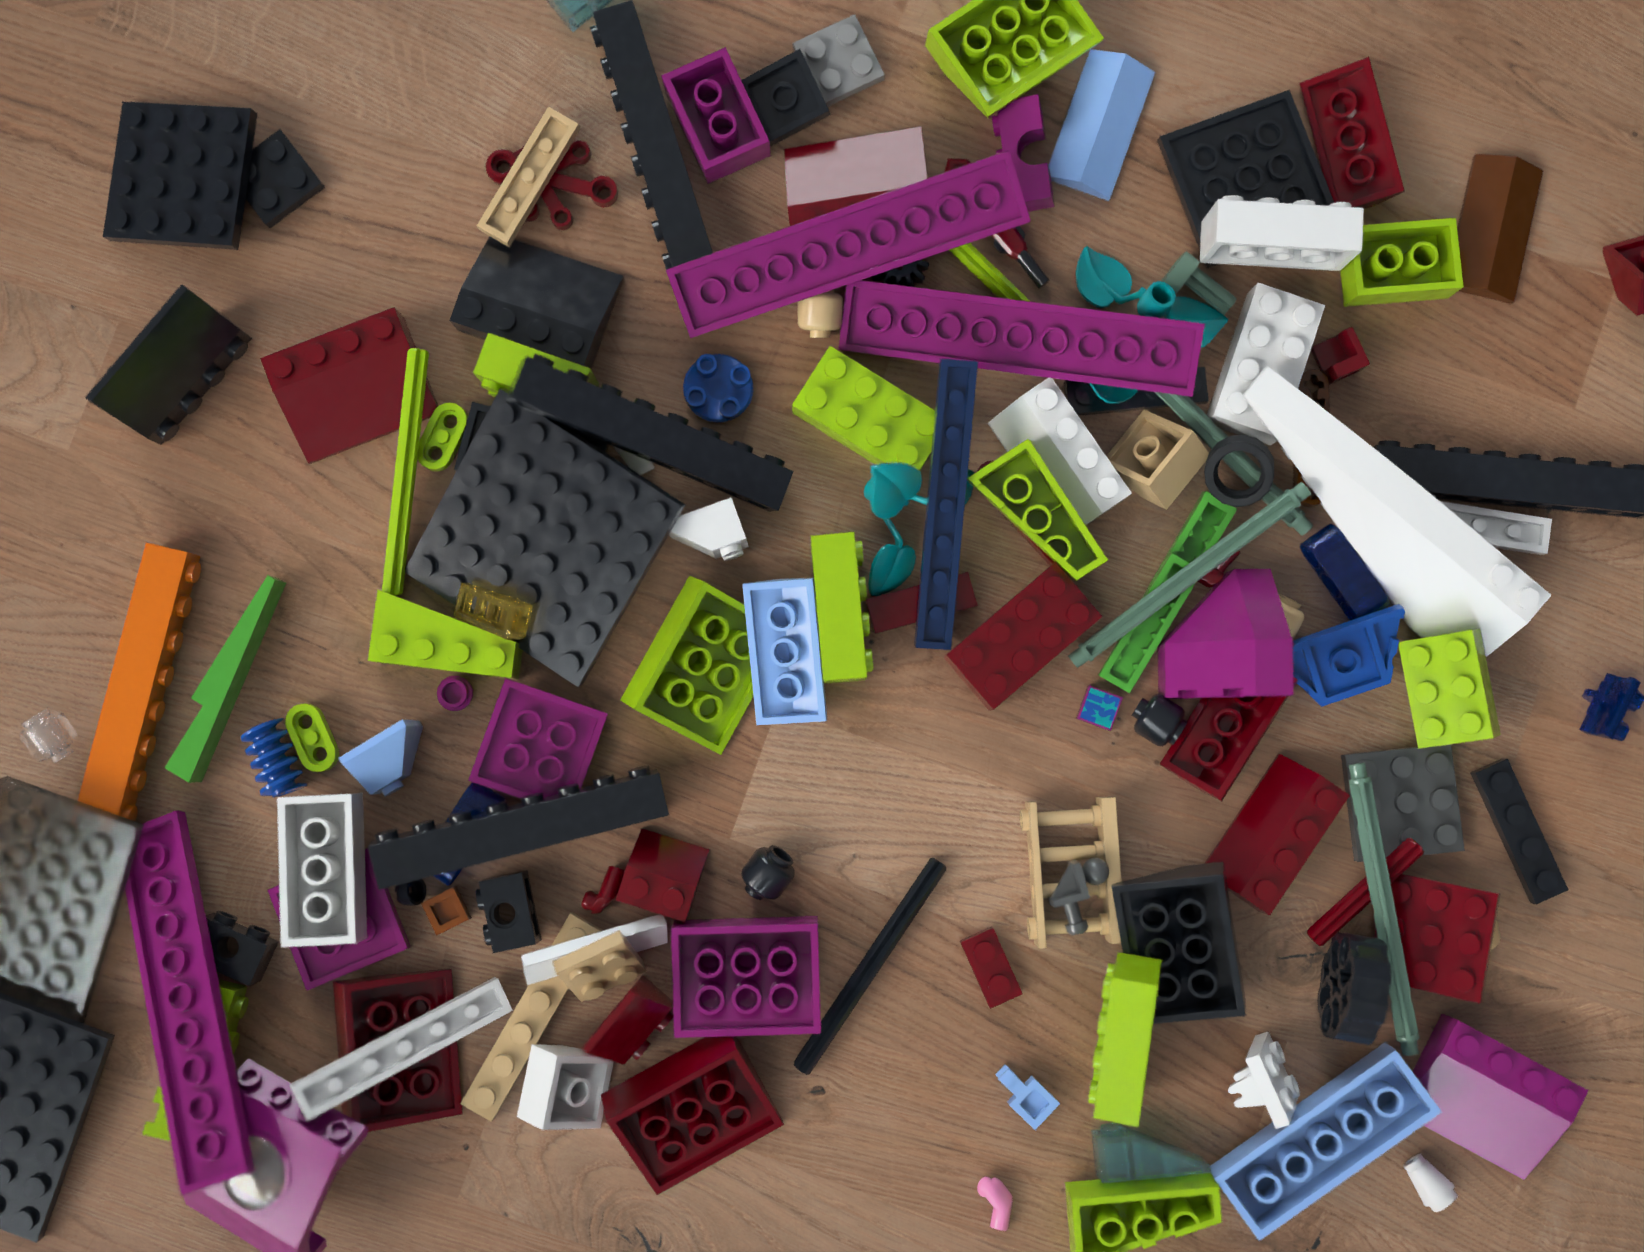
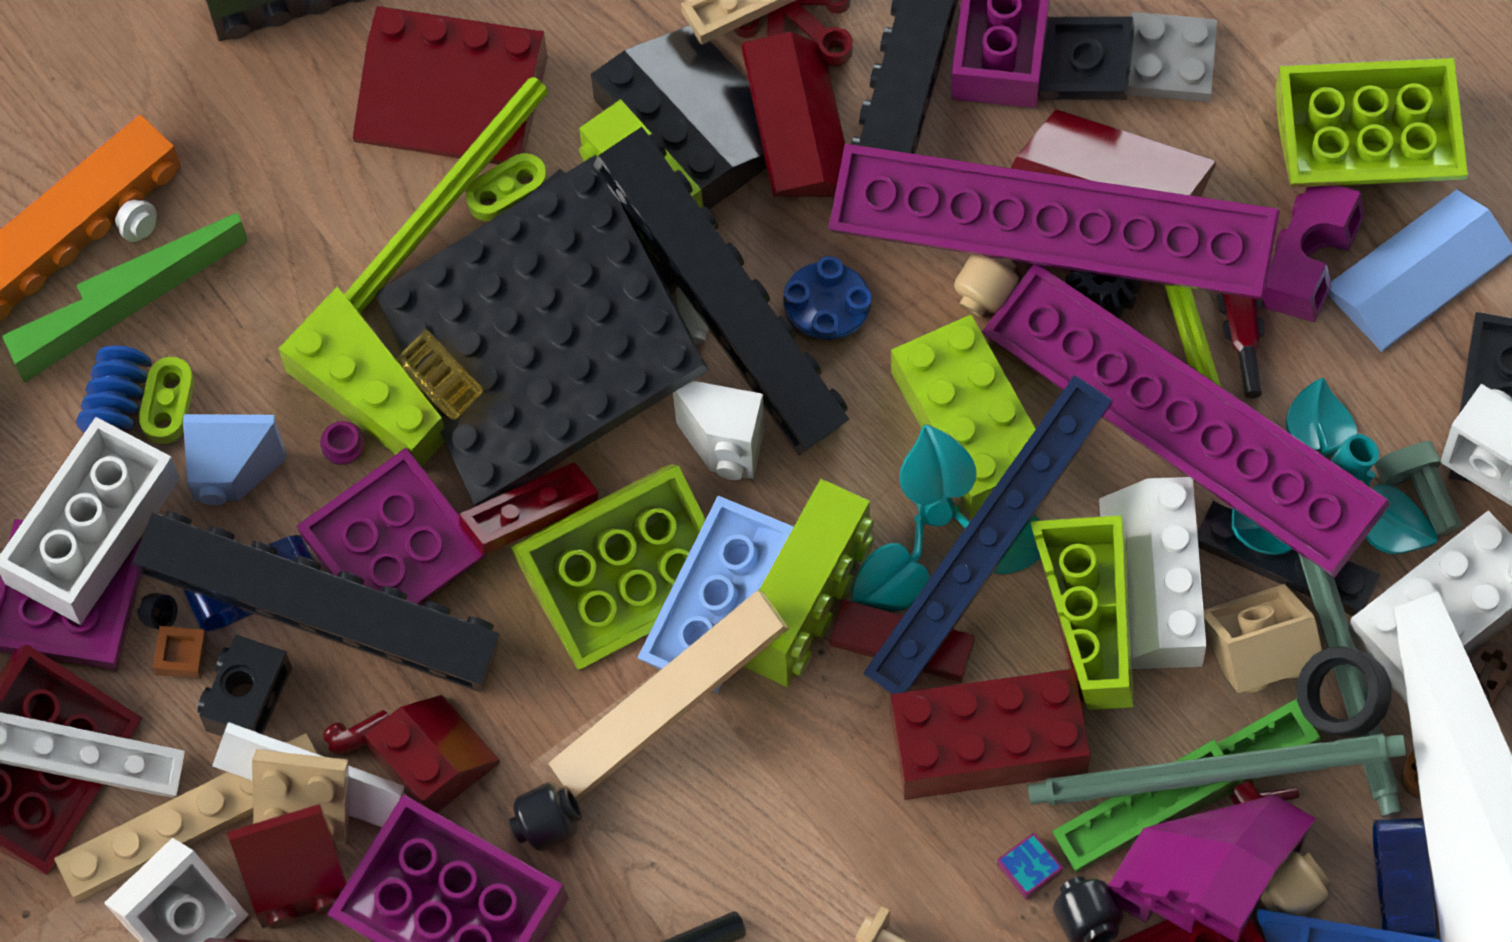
camera: 40 degrees right, 20 degrees down
none -> white plate [115,199,157,242]
none -> dark red plate [459,462,599,556]
none -> tan tile [548,590,789,801]
none -> dark red slope [741,32,845,197]

